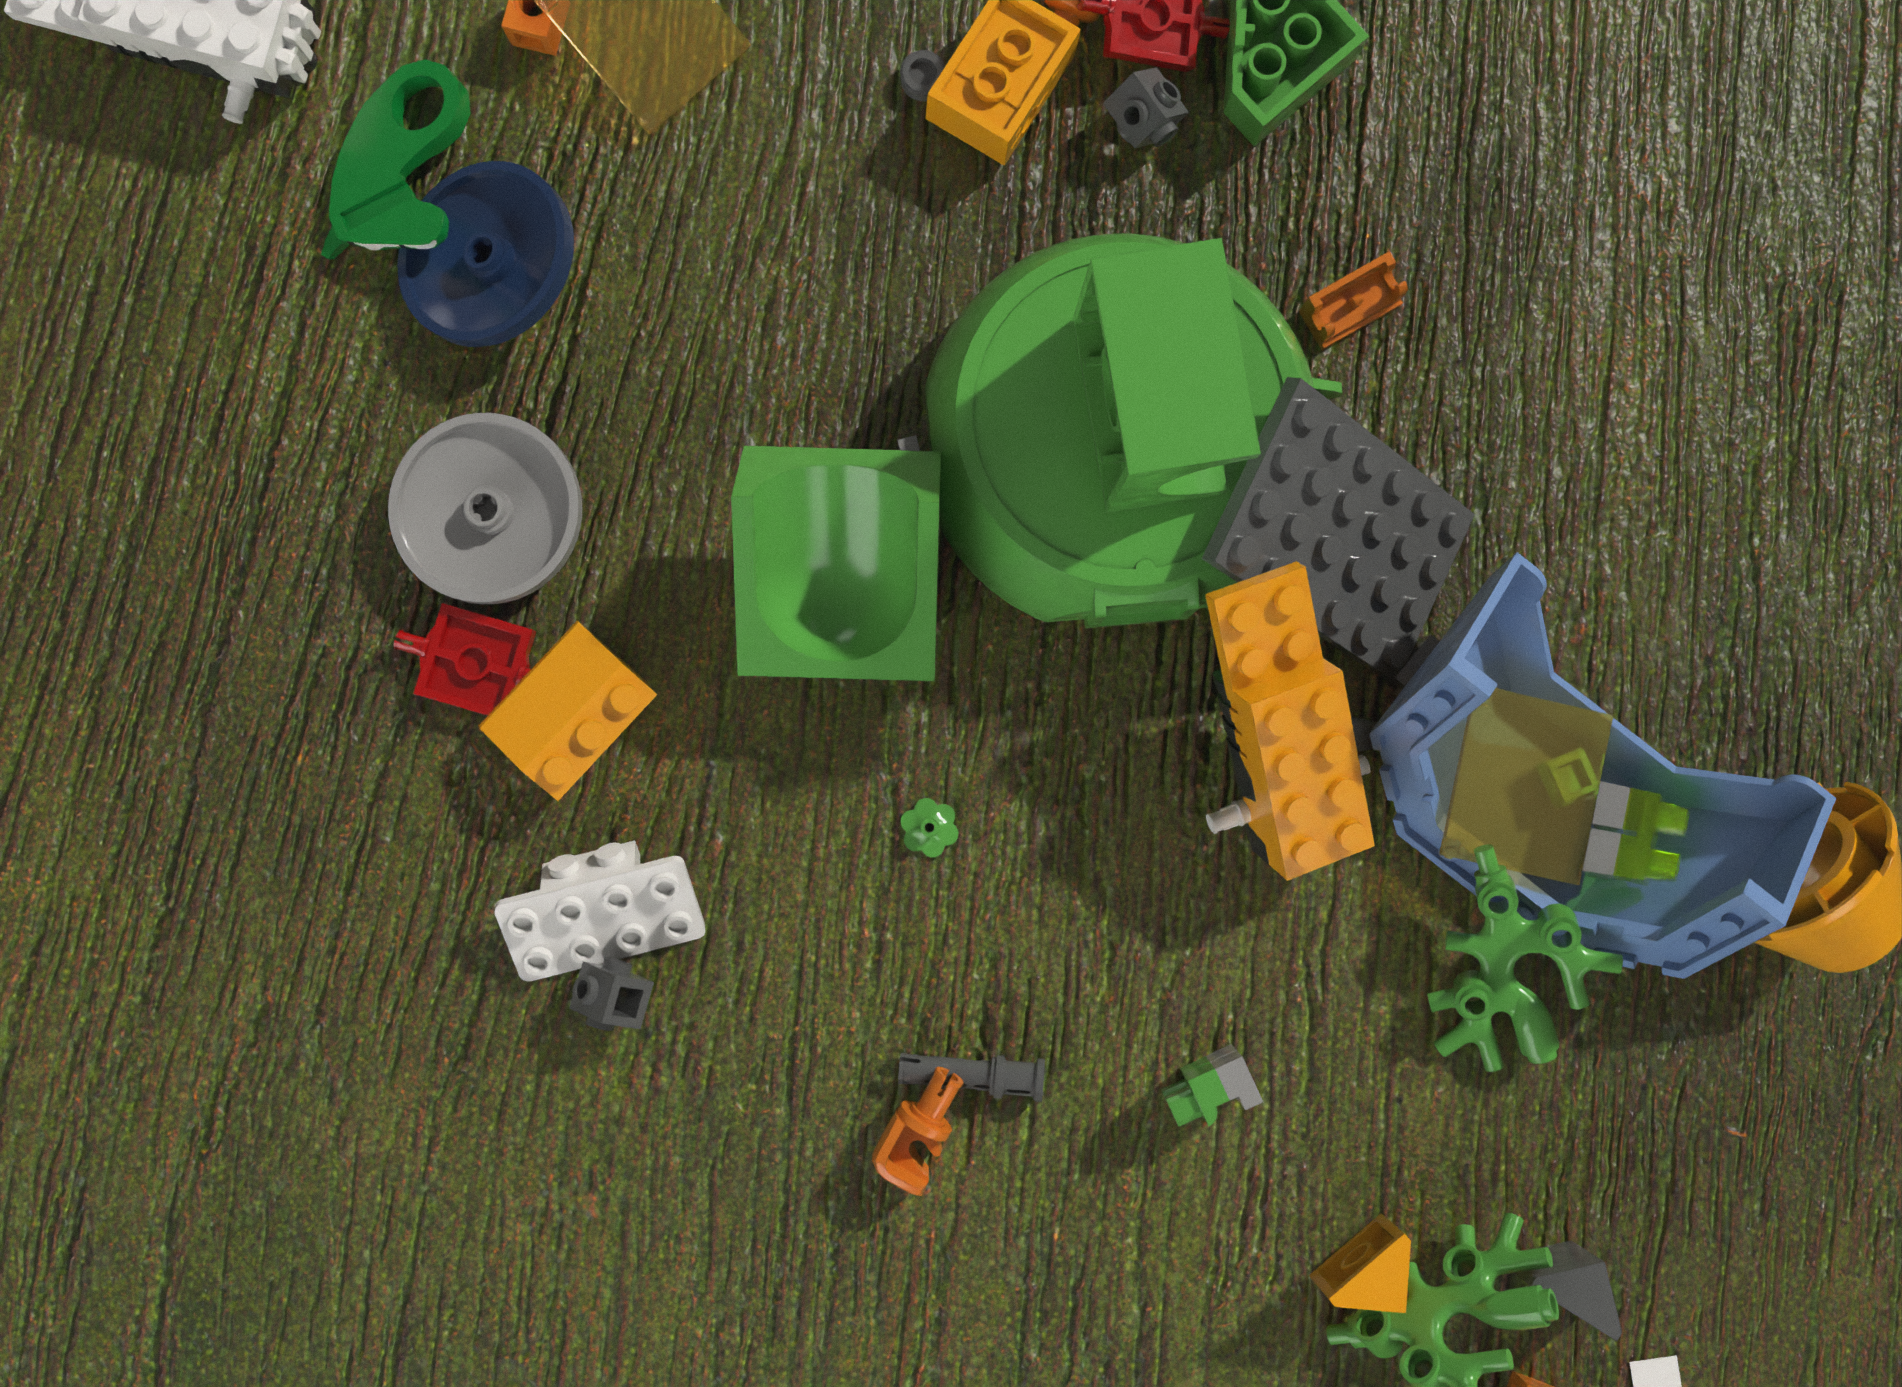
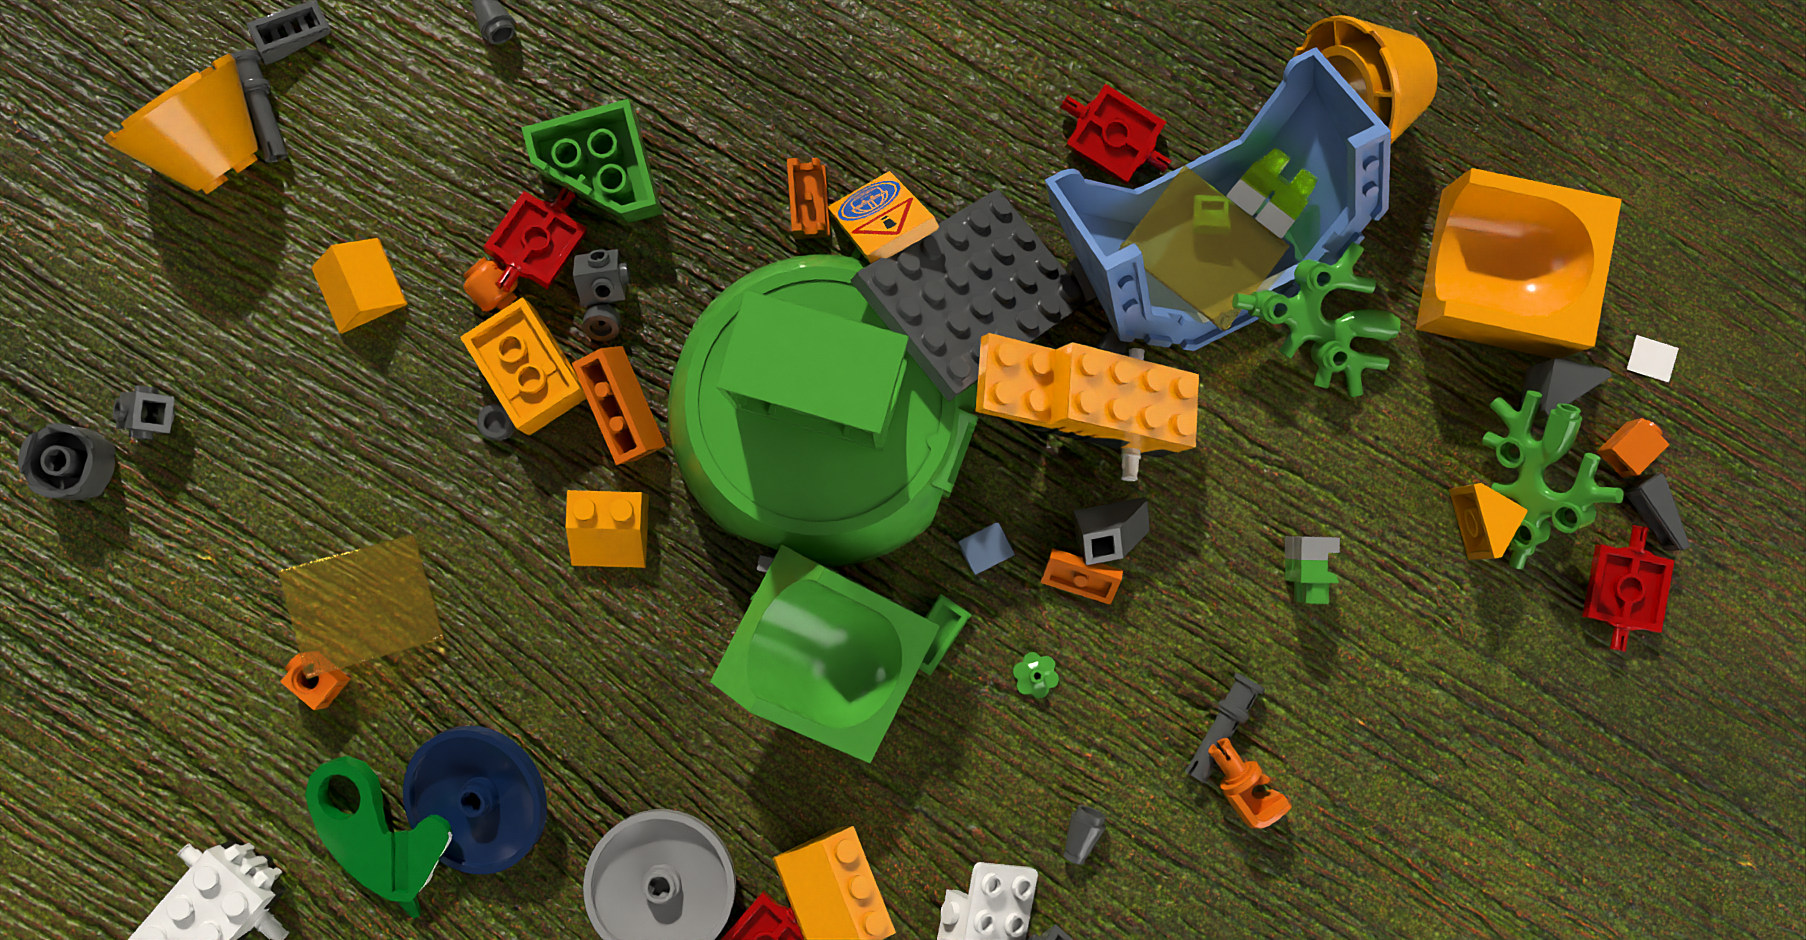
camera: 55 degrees left, 0 degrees up
none -> light orange slope [565,490,649,568]
none -> orange brick [572,346,666,465]
none -> dark grey tile [582,303,621,341]
none -> light orange tile [827,171,939,264]
none -> bright green tile [919,594,971,676]
none -> sand blue panel [957,523,1015,575]
none -> orange plate [1040,548,1123,605]
none -> red plate [1060,83,1172,185]
none -> dark grey cone [1063,805,1106,865]
none -> dark grey slope [1073,497,1149,565]
none -> light orange piece [1415,168,1622,359]

